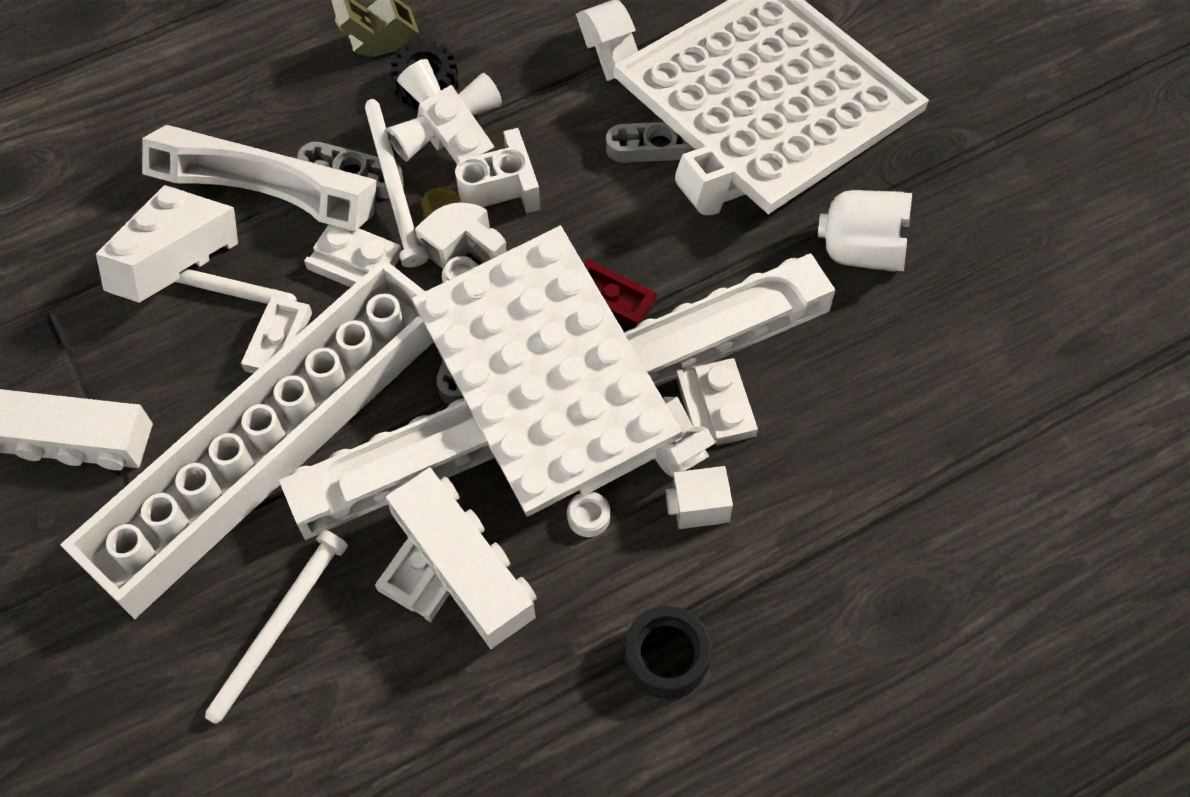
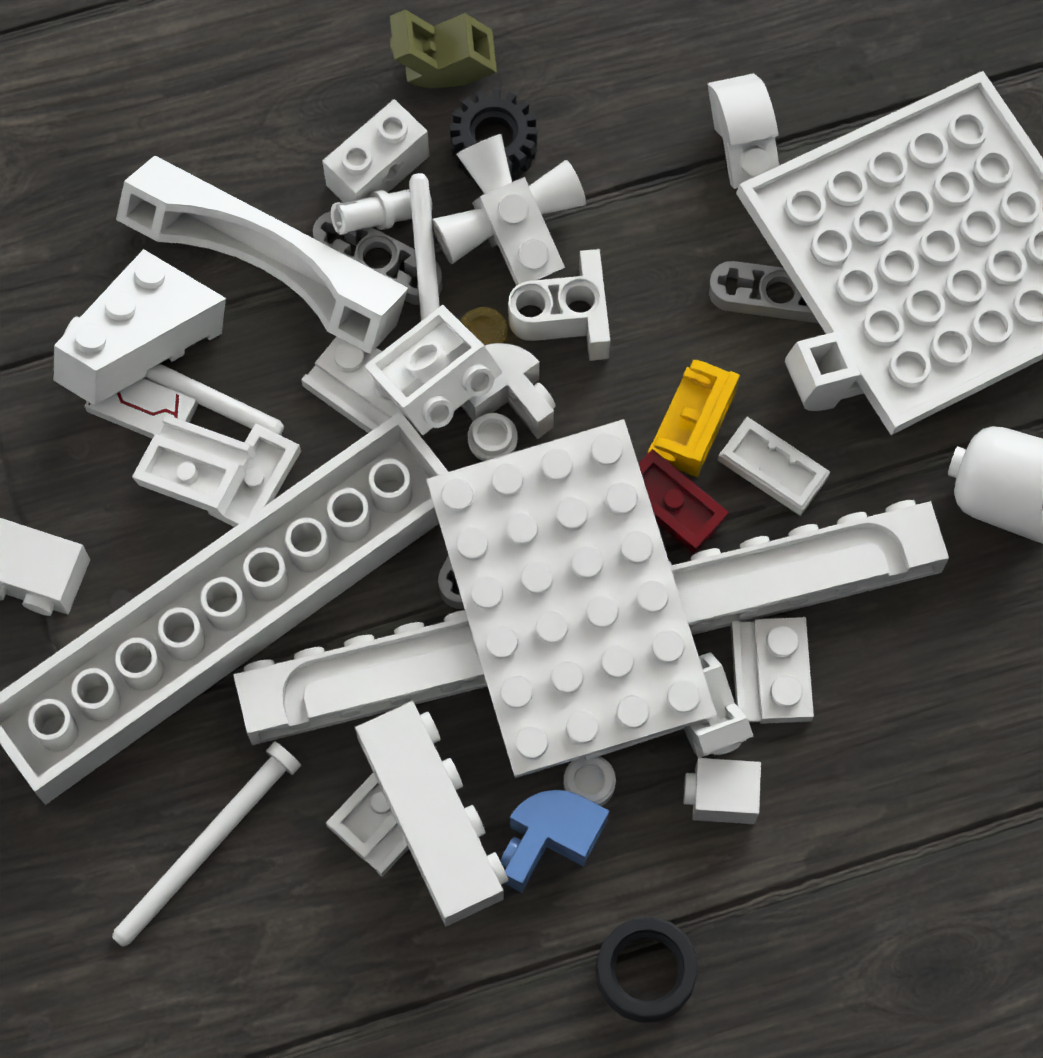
camera: 10 degrees right, 10 degrees up
none -> white tile [85,378,198,439]
none -> white plate [132,414,257,517]
none -> white brick [322,99,430,202]
none -> white pin [331,189,432,235]
none -> white plate [364,305,503,435]
none -> medium blue brick [500,790,609,892]
none -> yellow hinge [647,360,740,478]
none -> white plate [718,417,830,516]

